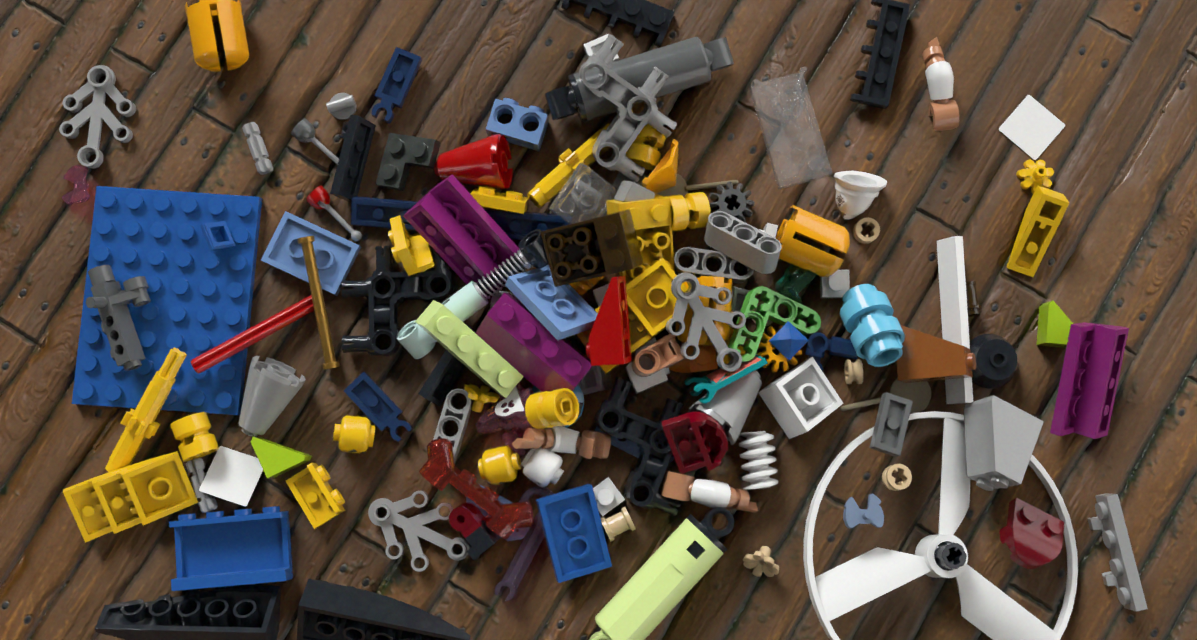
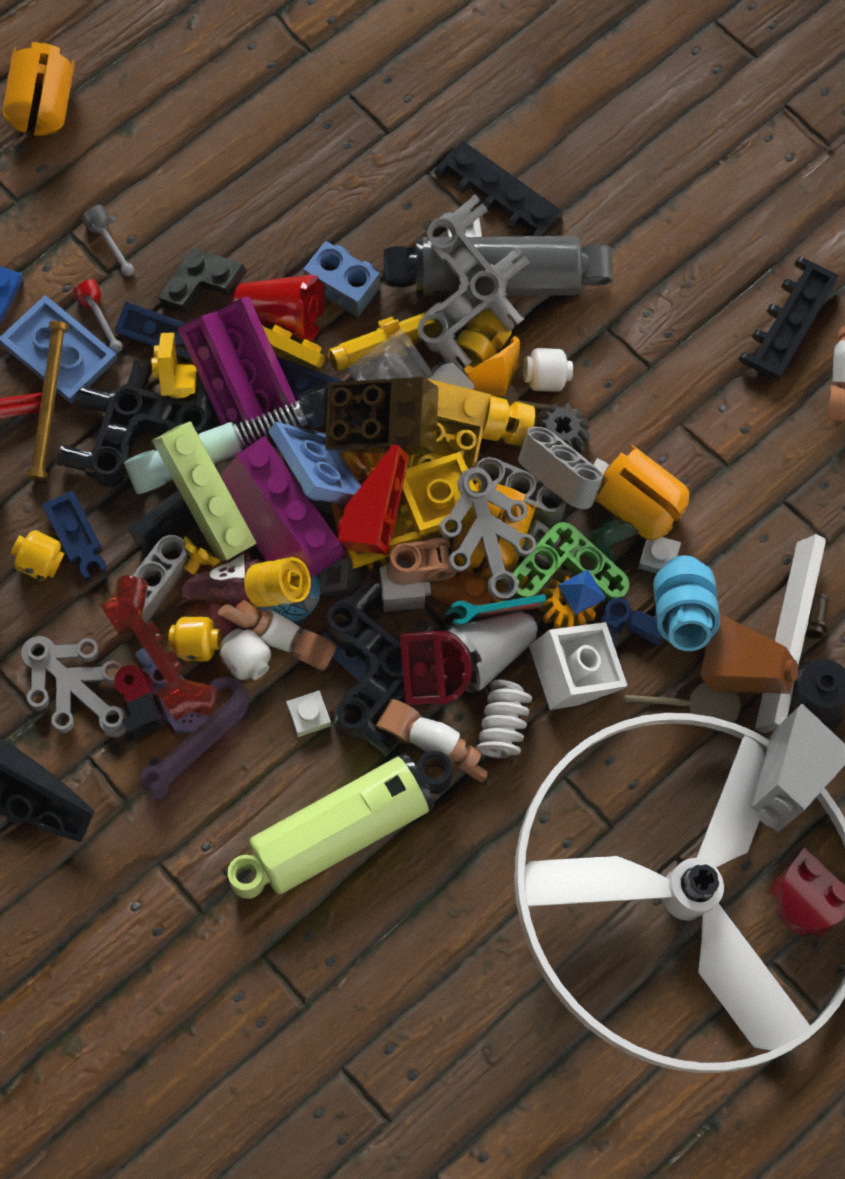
camera: 15 degrees right, 15 degrees down
light grey axle [242,122,273,175] -> none
light grey plate [326,93,357,120] -> none
black hinge [330,115,376,202] -> none
dark blue plate [371,47,422,124] -> none
blue plate [536,484,612,583] -> none
tan bush [600,507,636,541] -> none
tan plant [743,546,779,577] -> none
clear plate [749,66,833,189] -> none
white piece [834,171,887,220] -> none
sand blue piece [843,493,884,529] -> none
tan bush [844,359,863,385] -> none
tan bush [853,217,880,244] -> none
dark grey plate [869,392,913,457] -> none
tan bush [882,464,912,491] -> none
none -> white head [523,348,573,392]

